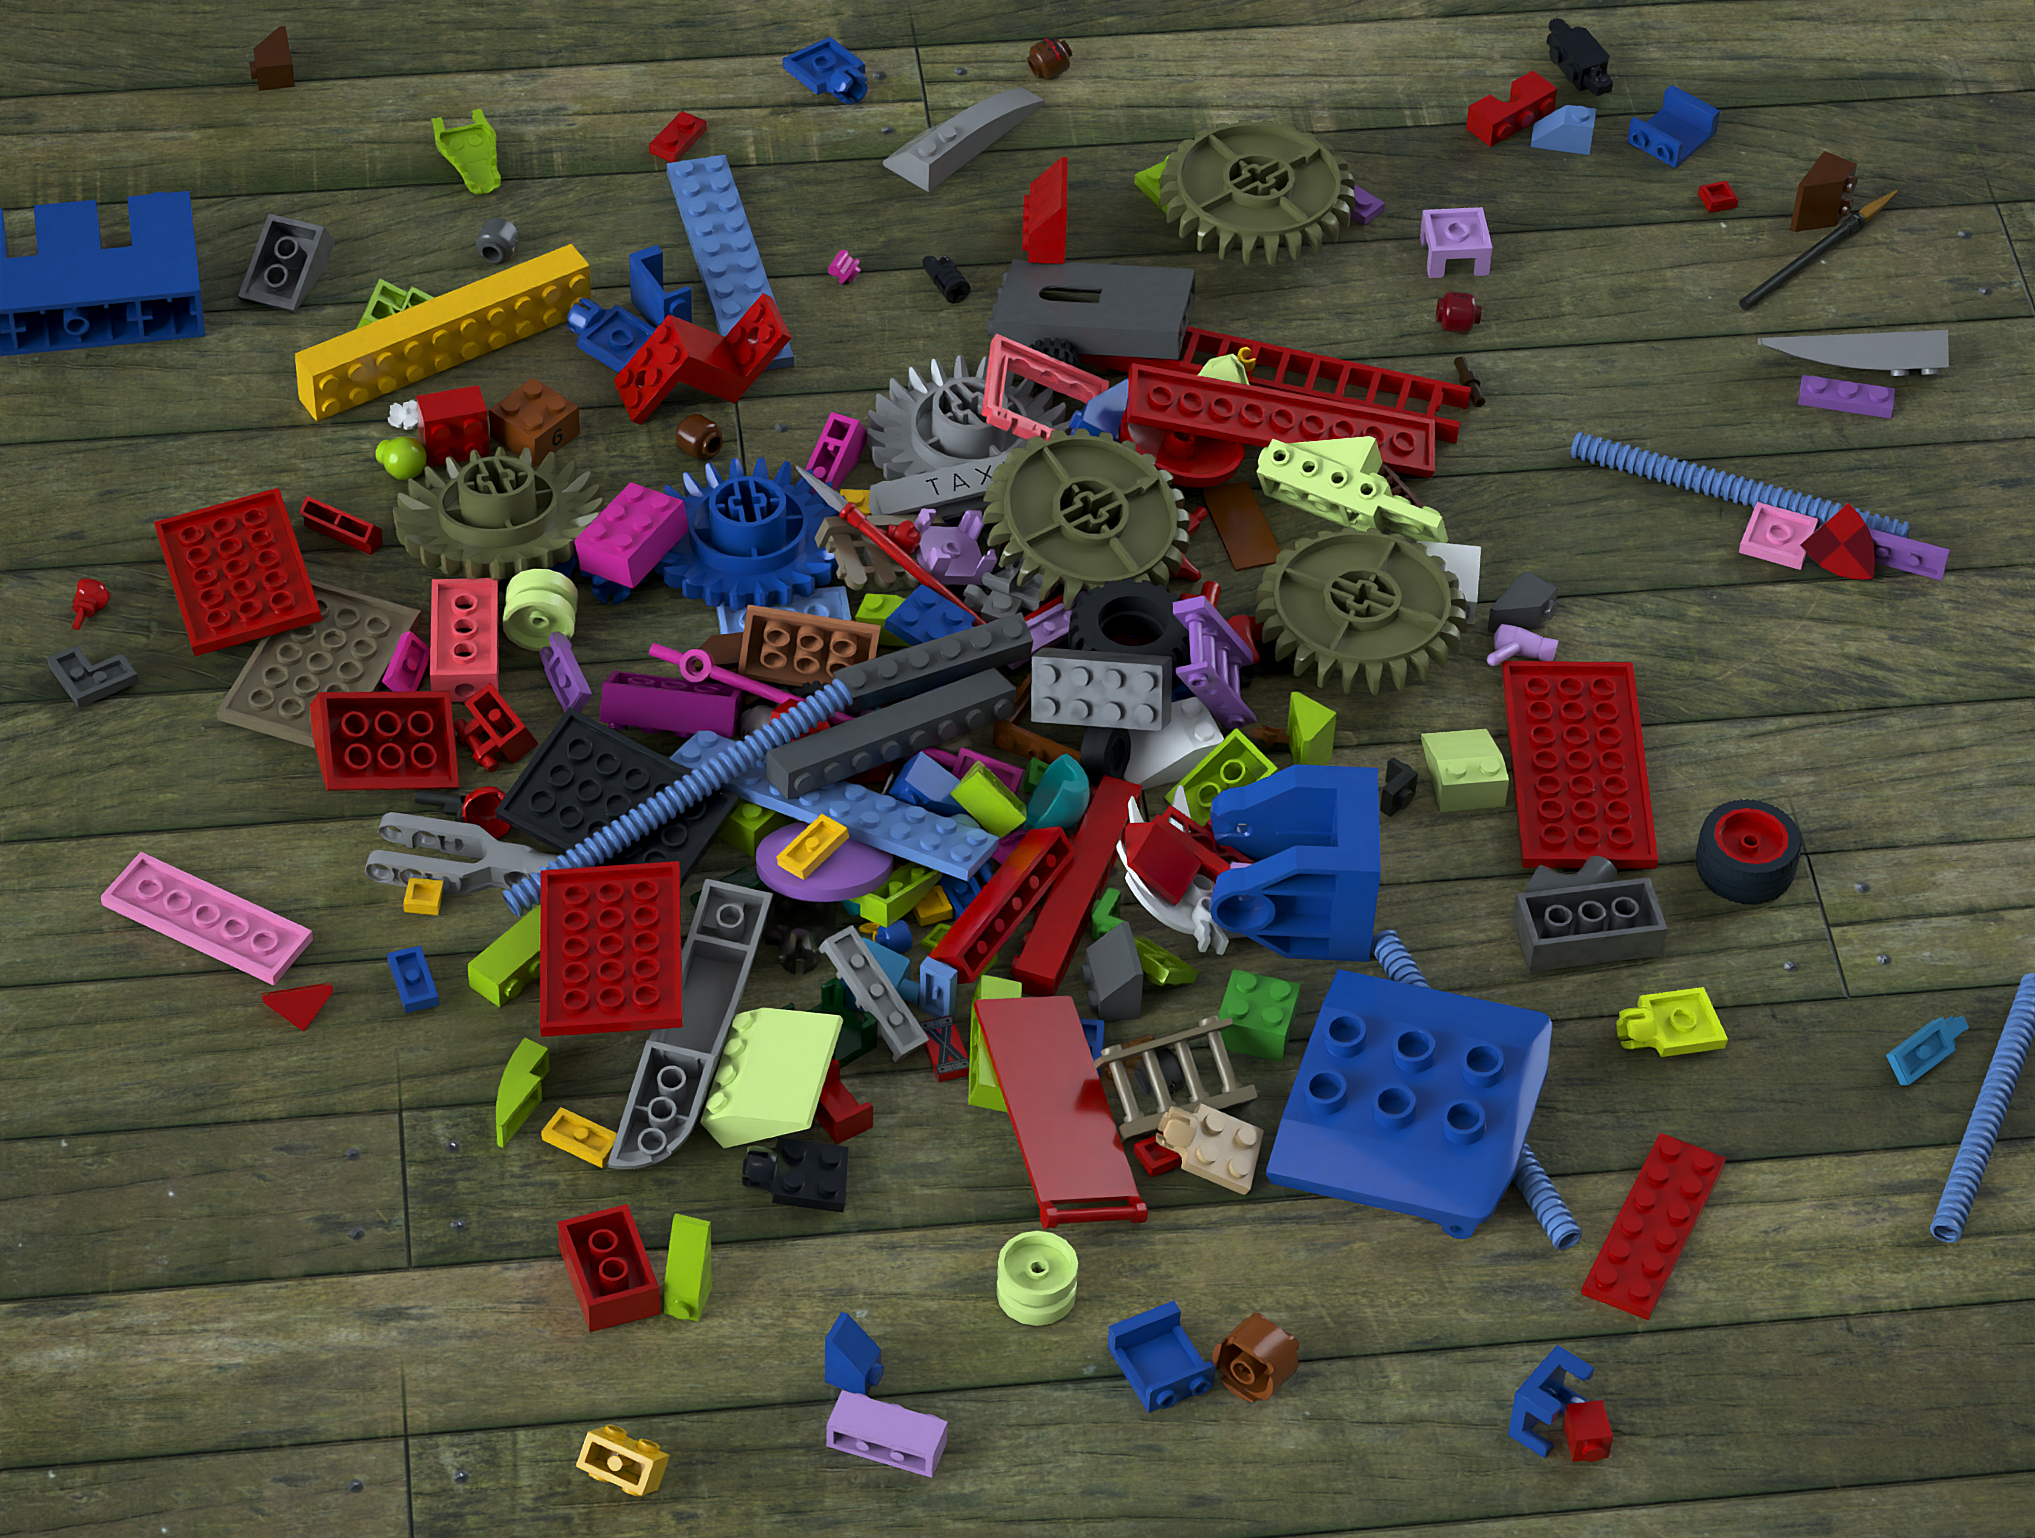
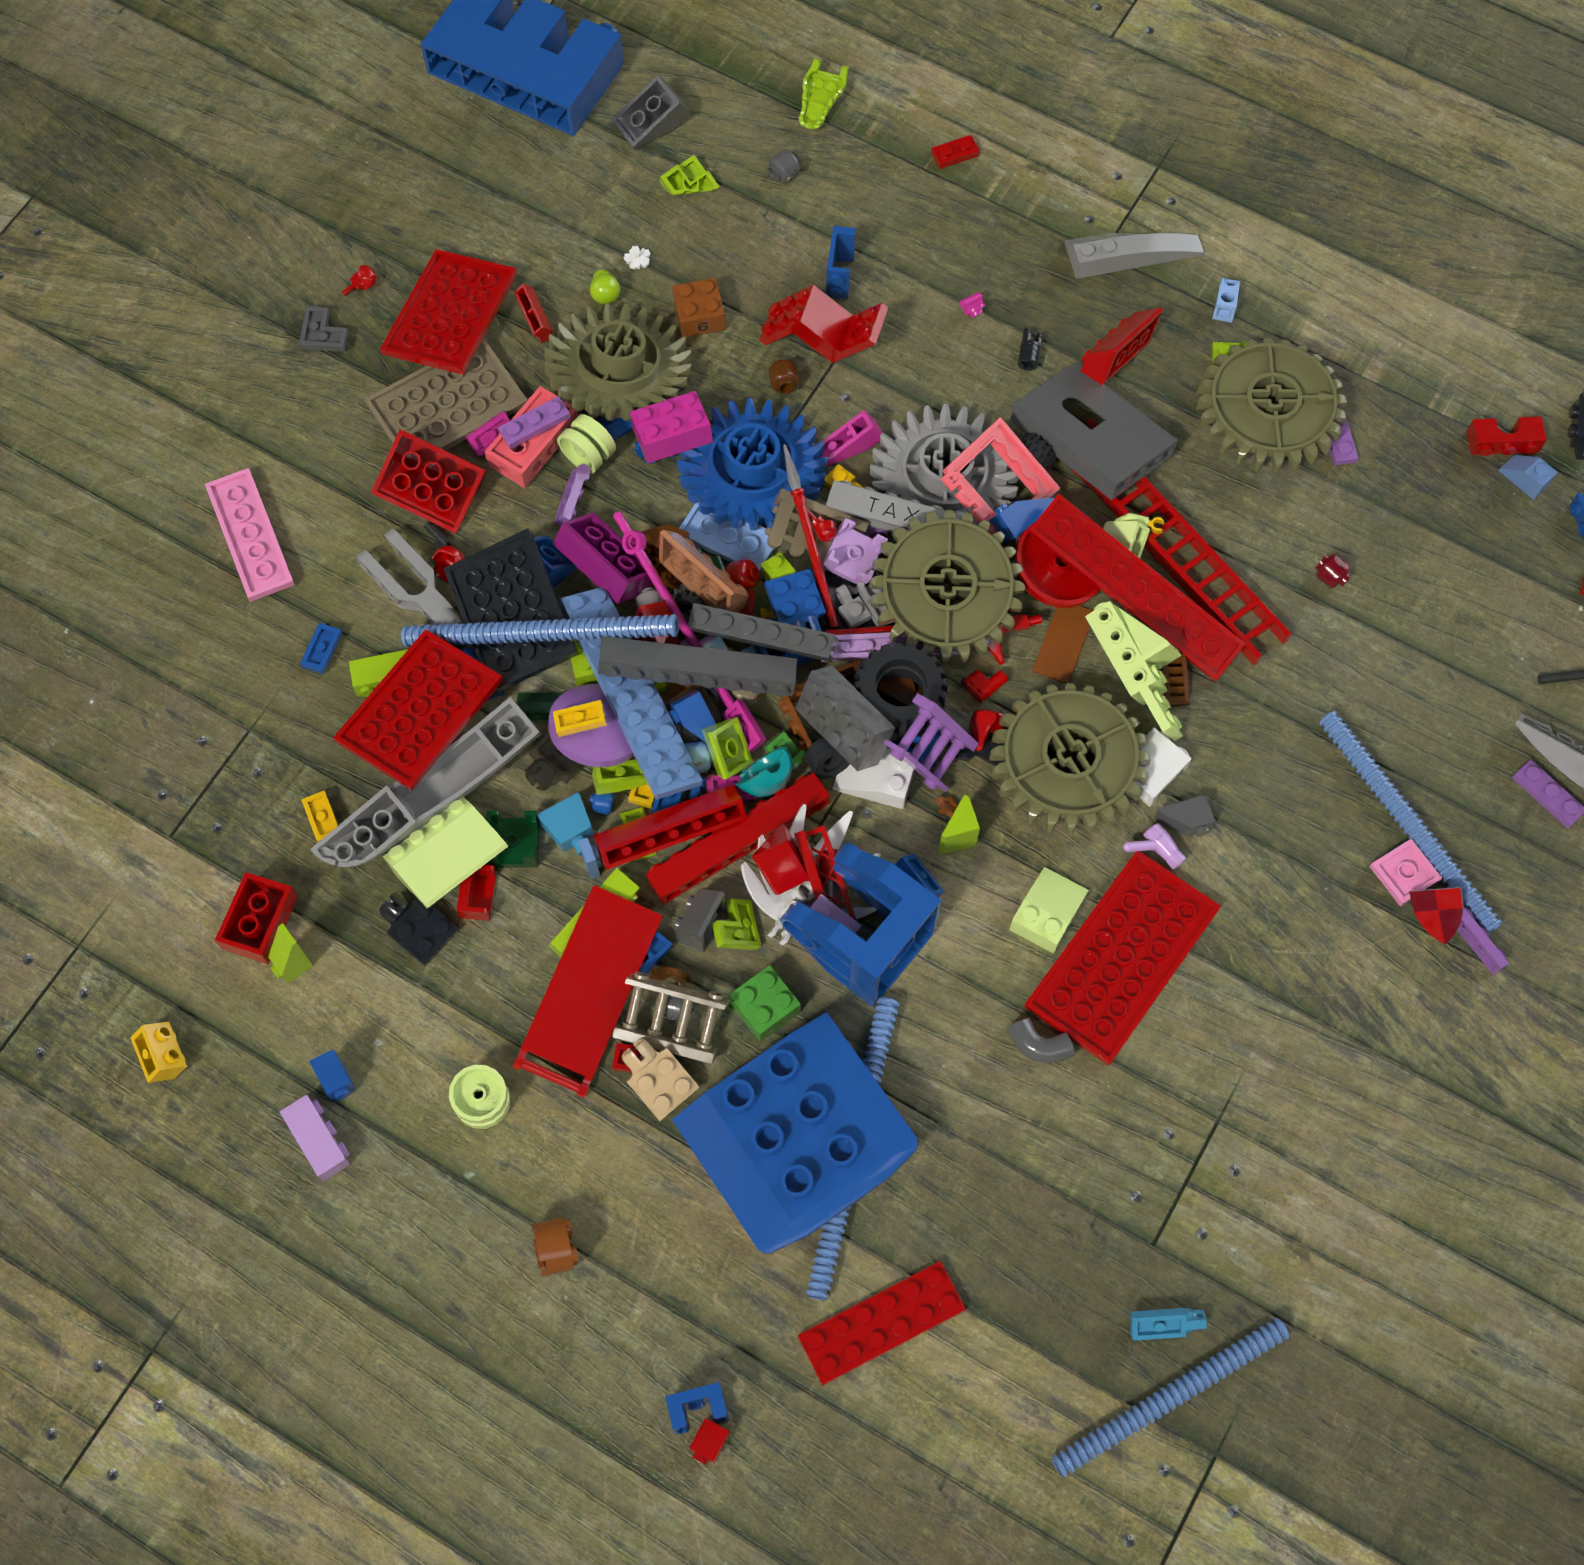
camera: 40 degrees right, 20 degrees up
red slope [261,982,333,1032] -> none
yellow brick [295,244,591,422] -> none
yellow plate [403,877,444,915] -> none
red brick [416,385,490,467] -> none
red brick [453,683,539,773] -> none
lime slope [496,1037,550,1148] -> none
blue plate [567,298,656,373] -> none
medium blue plate [667,155,794,370] -> none
blue plate [782,37,868,105] -> none
light grey hinge [818,925,929,1064] -> none
tile [918,1015,970,1083] -> none
reddish brown head [1027,36,1072,80] -> none
bright green bracket [1091,887,1125,940] -> none
blue panel [1107,1301,1216,1413] -> none
lime slope [1164,728,1280,827] -> none
pearl dark grey bracket [1380,757,1418,817] -> none
lavender panel [1420,207,1493,278] -> none
dark brown bar [1454,356,1486,407] -> none
flat silver brick [1513,877,1667,972] -> none
neon yellow plate [1616,987,1728,1057] -> none
black wheel [1696,799,1801,904] -> none
none -> medium lavender plate [498,396,571,449]
none -> light blue leg [1212,278,1240,323]

